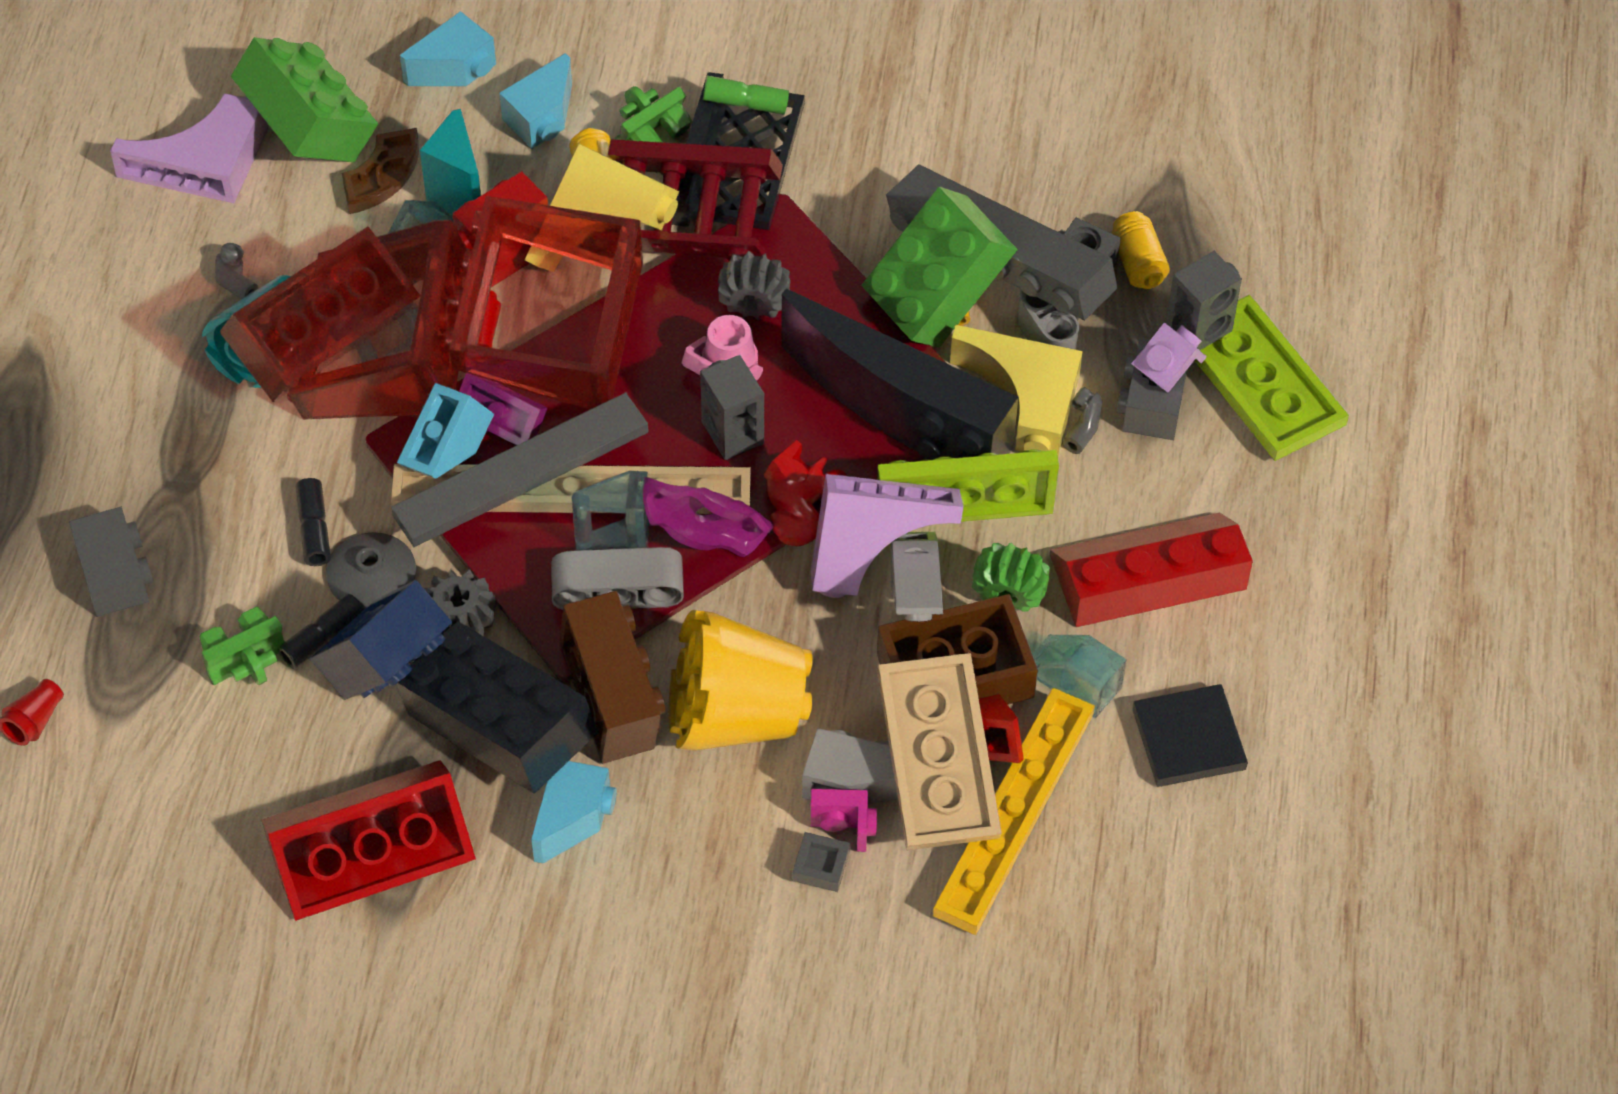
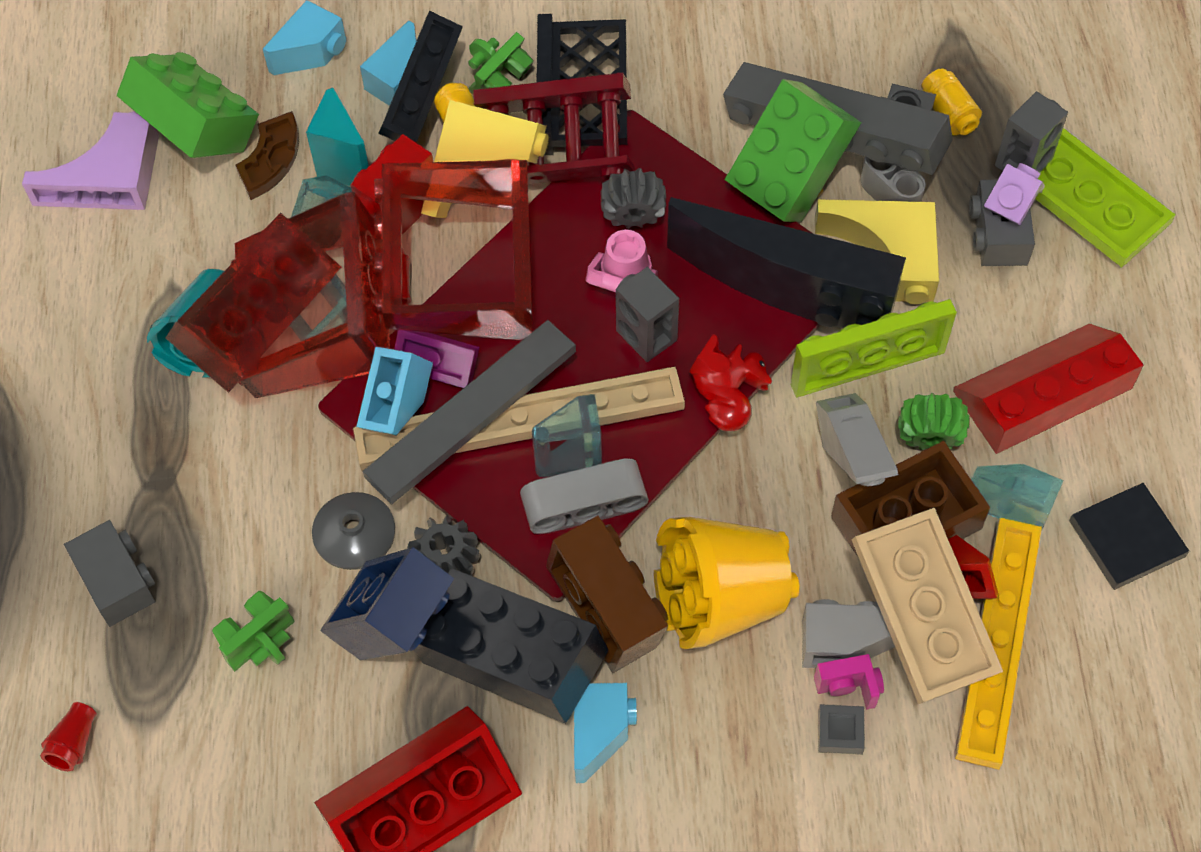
camera: 10 degrees left, 5 degrees up
dark grey arm [215,243,258,299] -> none
black piece [278,594,364,669] -> none
black piece [295,478,331,566] -> none
magenta piece [643,477,773,557] -> none
bright green piece [703,75,789,115] -> none
lavender arch [810,474,963,598] -> none
dark grey arm [1063,387,1103,454] -> none
none -> black fence [378,10,463,143]

